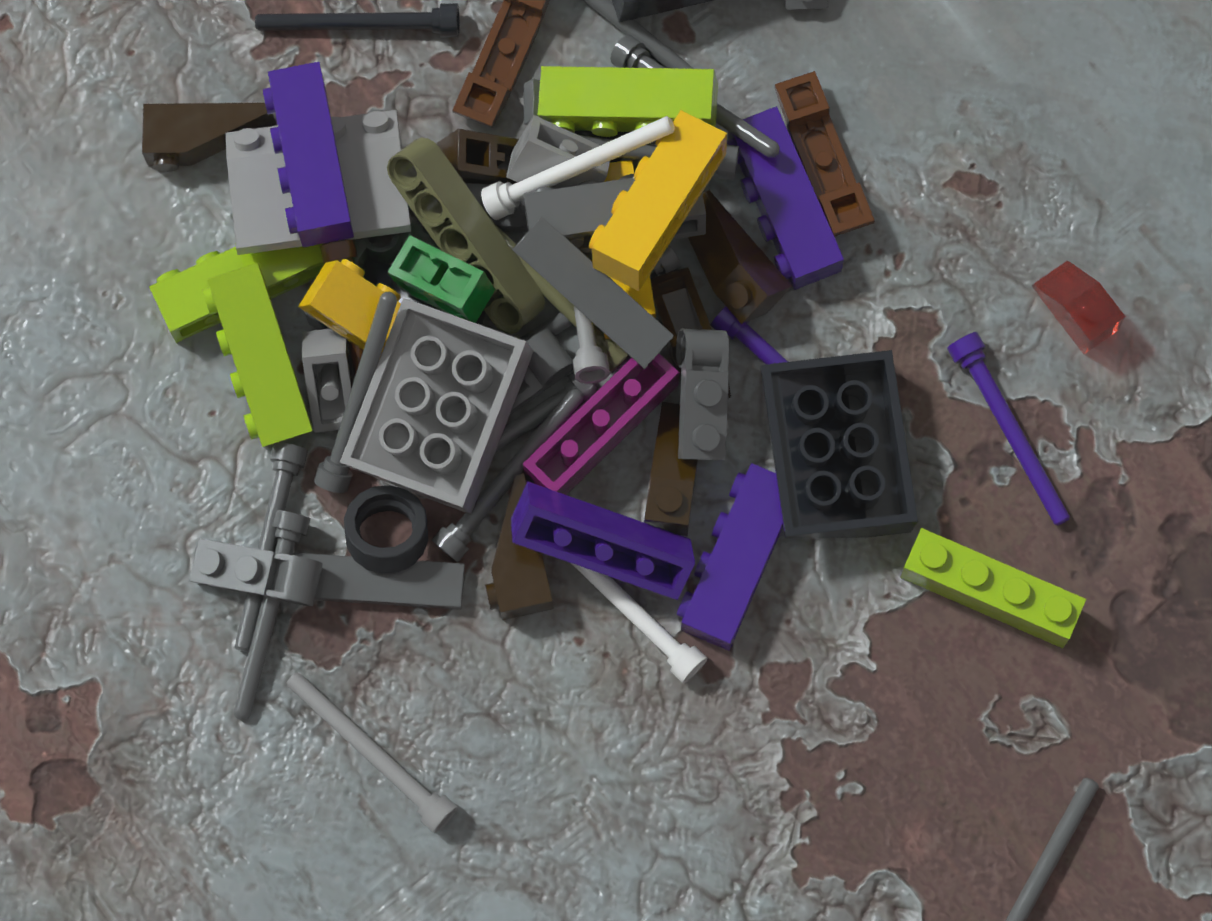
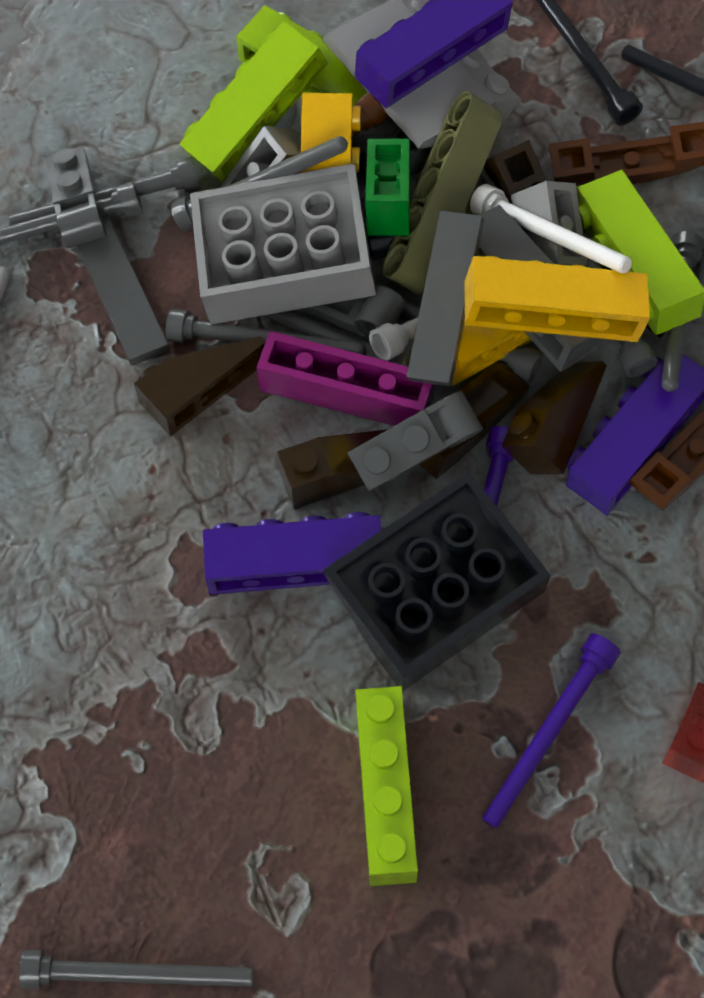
camera: 60 degrees right, 10 degrees down
black tyre [344,485,429,574] -> none
dark purple brick [511,482,695,600] -> none
white piece [571,563,708,684] -> none

